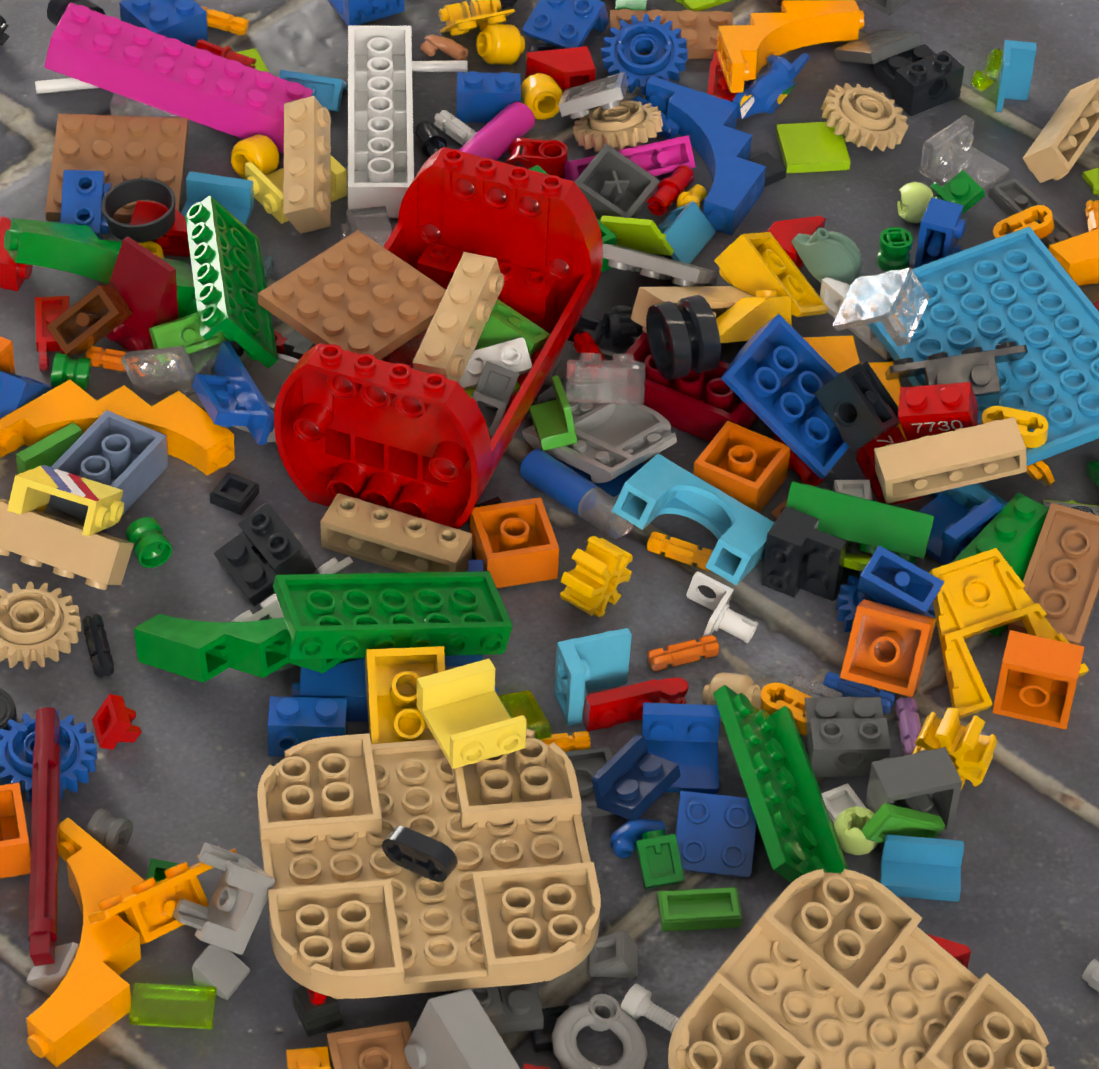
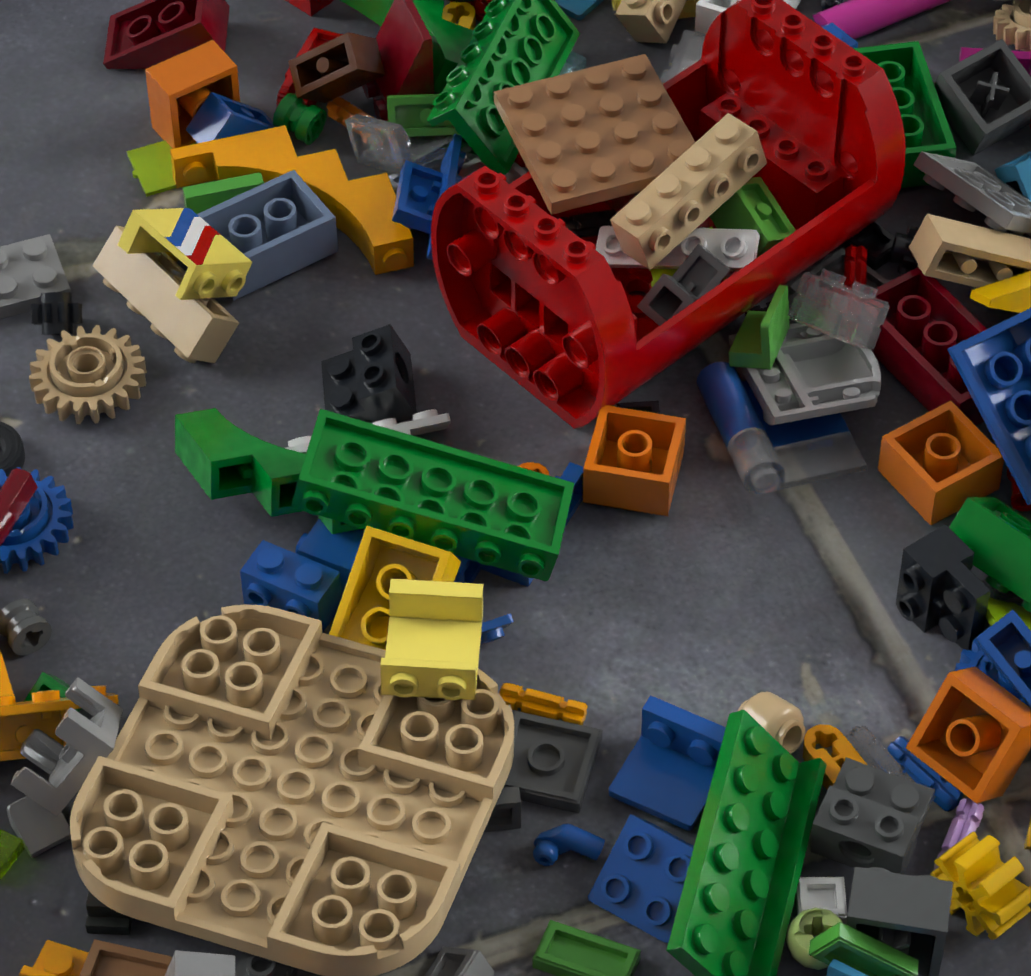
camera: 30 degrees right, 5 degrees up
black axle [82,614,114,678] -> none
red tile [92,694,141,750] -> none
green wheel [125,517,172,568] -> none
black tile [210,472,259,515] -> none
tan brick [320,493,472,573] -> none
black beam [382,826,458,882] -> none
clear neon green tile [498,690,551,740] -> none
red piece [506,138,568,179] -> none
medium azure bracket [554,628,632,726] -> none
yellow gear [560,536,633,617] -> none
red hinge [583,677,689,732] -> none
dark blue bracket [592,734,681,821] -> none
lime piece [600,216,674,256] -> none
medium azure arch [612,454,775,586] -> none
green bracket [635,830,684,890] -> none
black wheel [646,295,721,381] -> none
light orange axle [647,531,713,571] -> none
orange axle [647,635,719,672] -> none
white bracket [686,572,759,644] -> none

